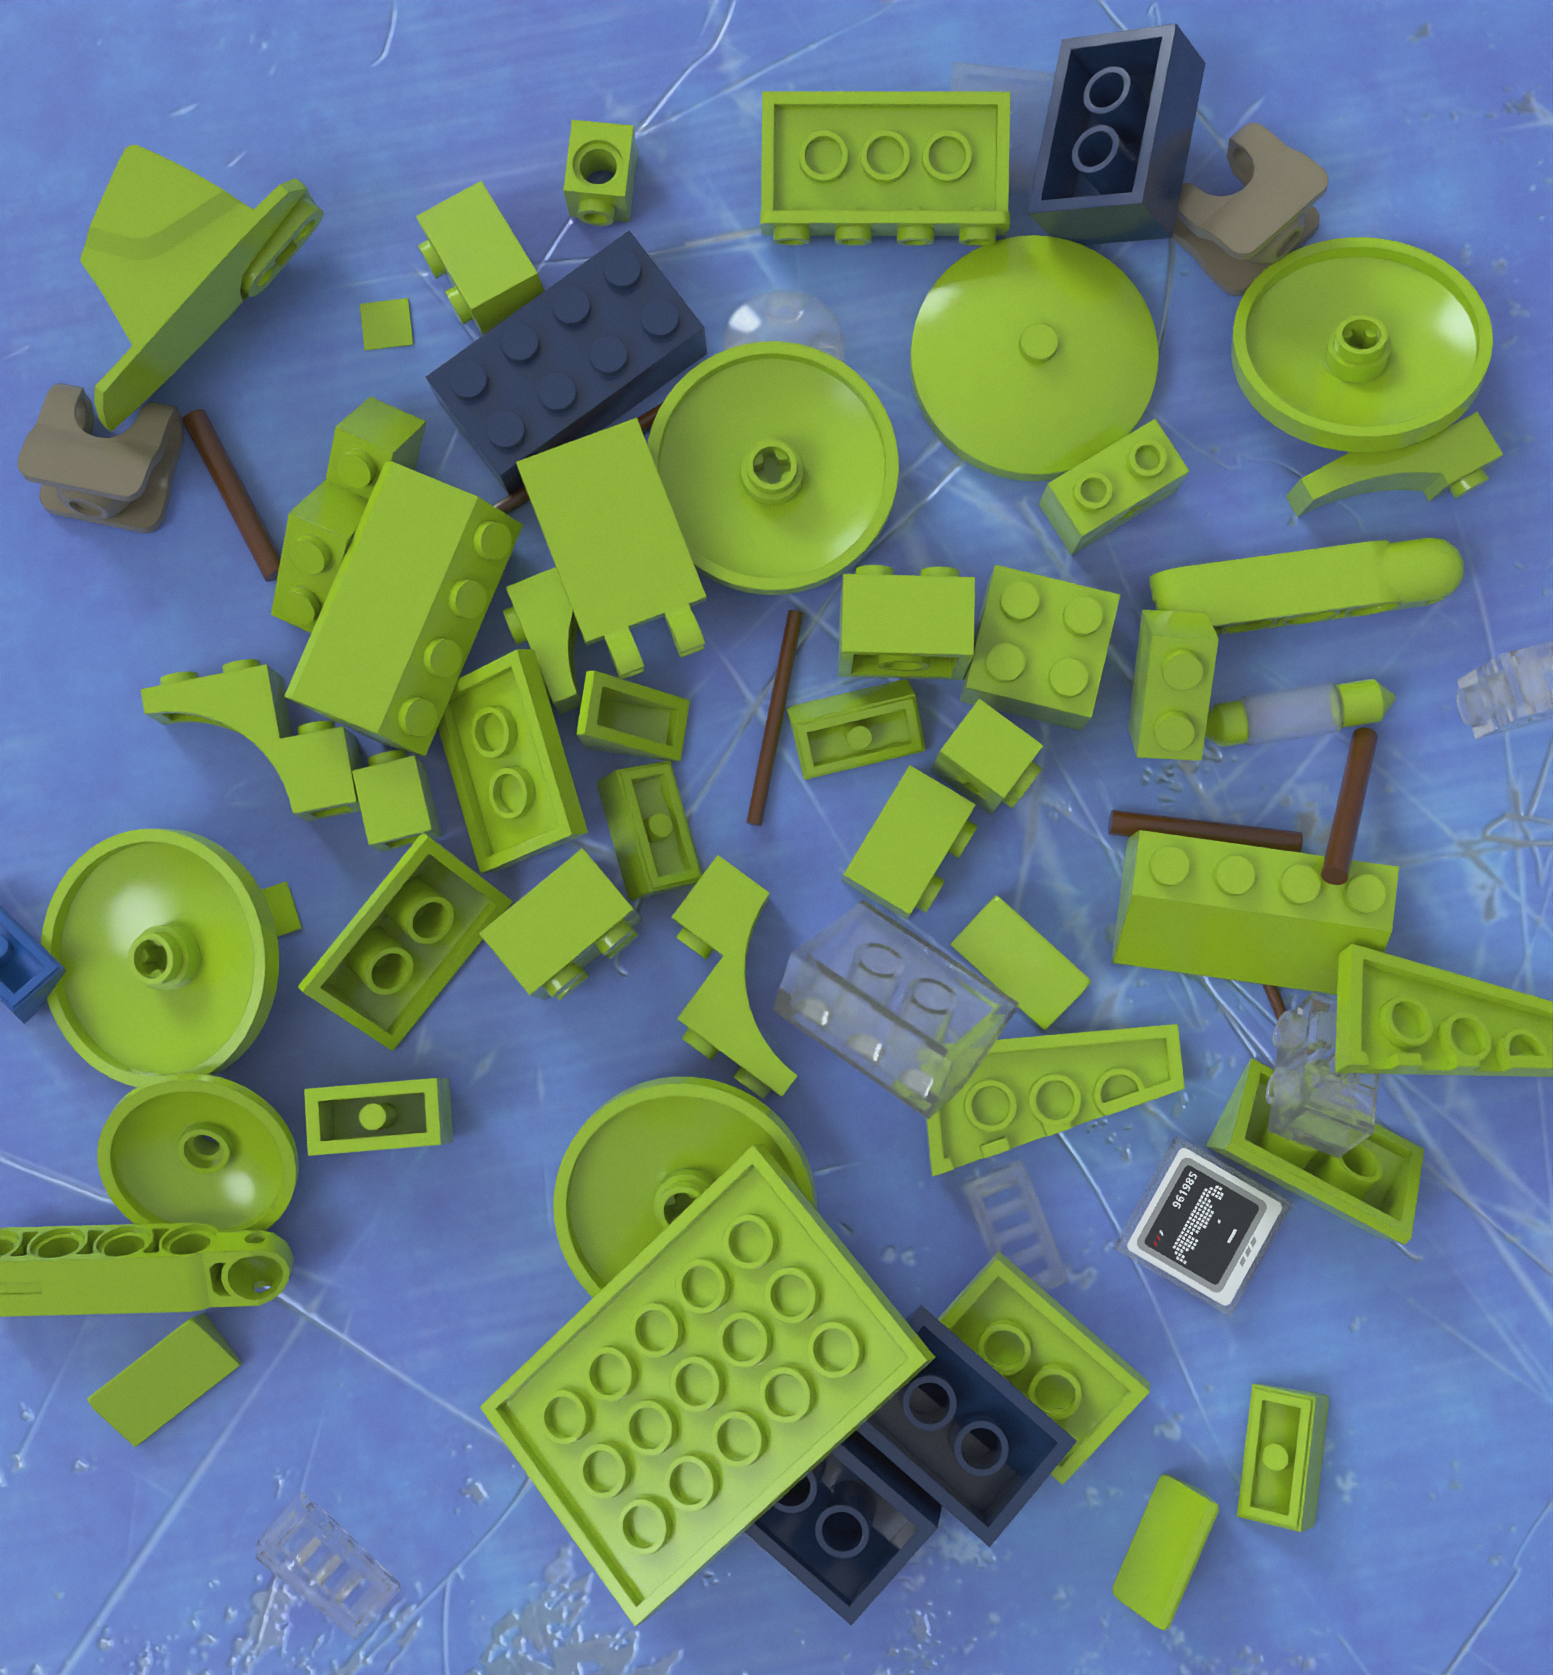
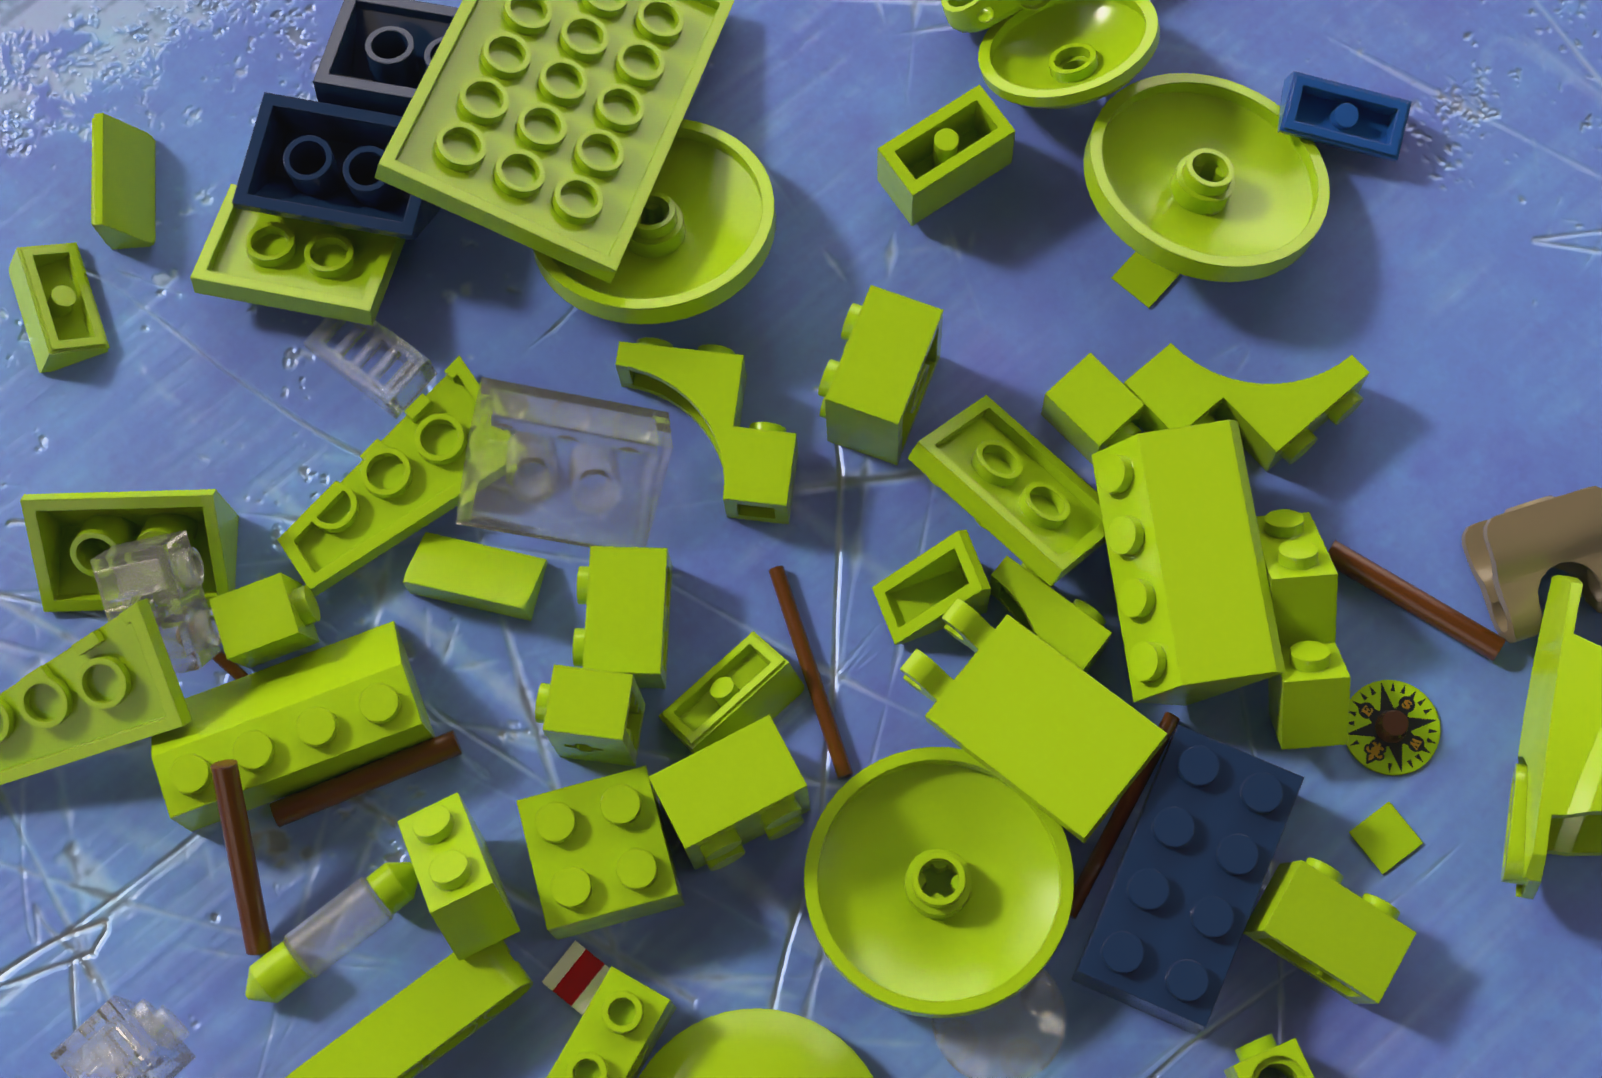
camera: 155 degrees right, 10 degrees down
lime slope [298,832,513,1051] -> none
lime slope [597,760,702,901] -> none
tile [1113,1136,1293,1317] -> none
none -> lime brick [209,572,321,668]
none -> sticker [542,940,610,1015]
none -> piece [1346,680,1441,776]

